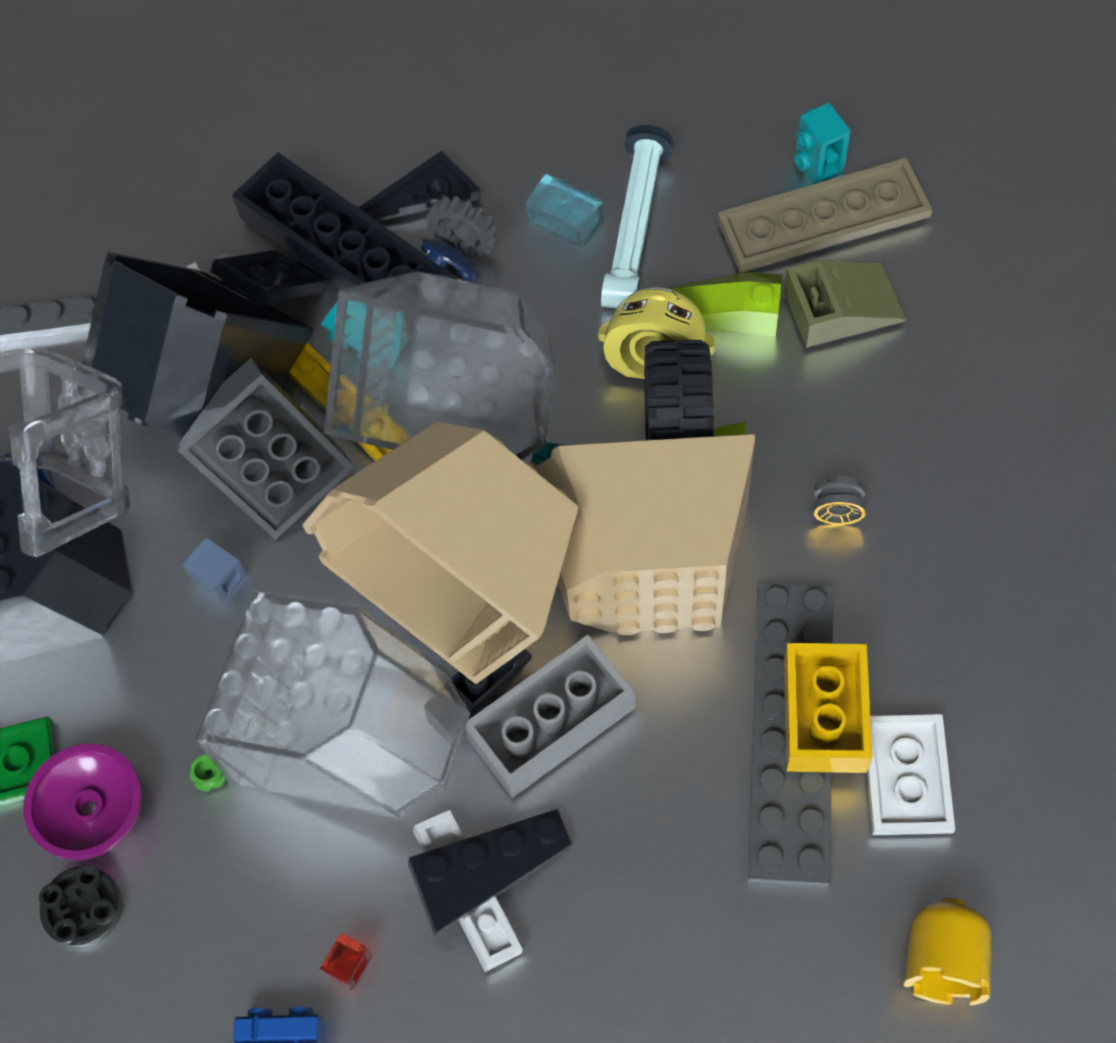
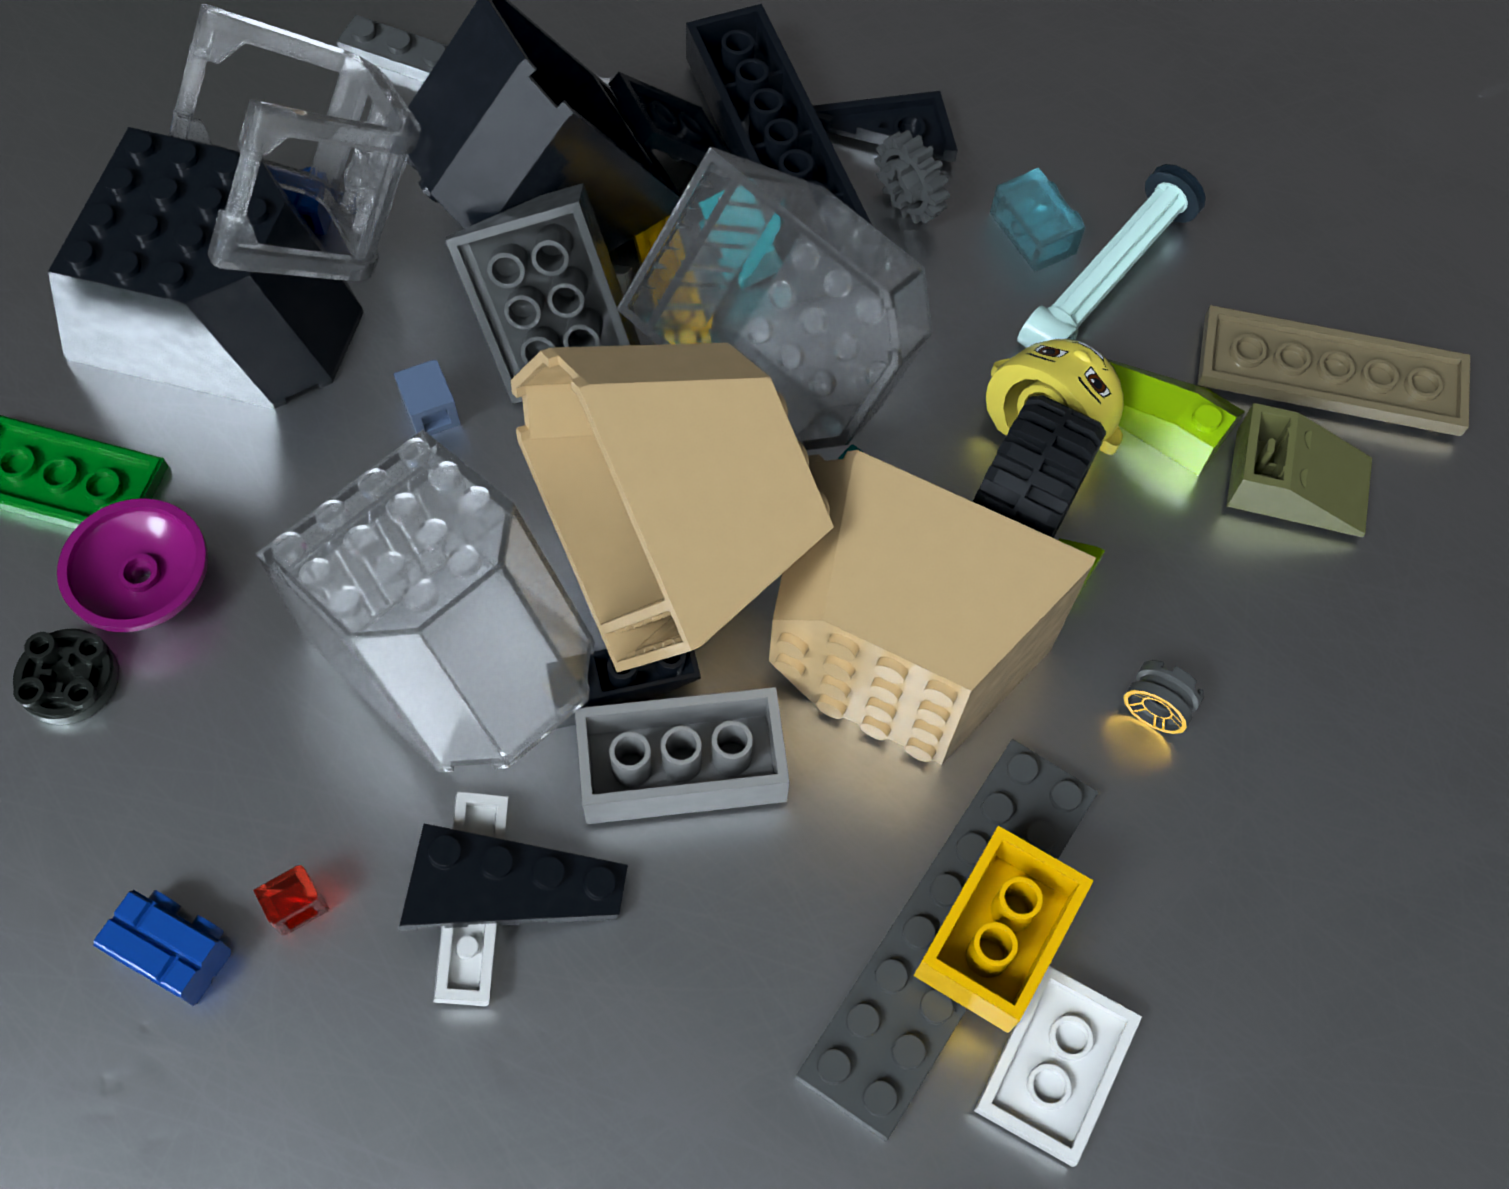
camera: 20 degrees right, 0 degrees up
bright green plate [189,754,227,791] -> none
dark blue dish [420,239,481,284] -> none
teal brick [794,103,851,184] -> none

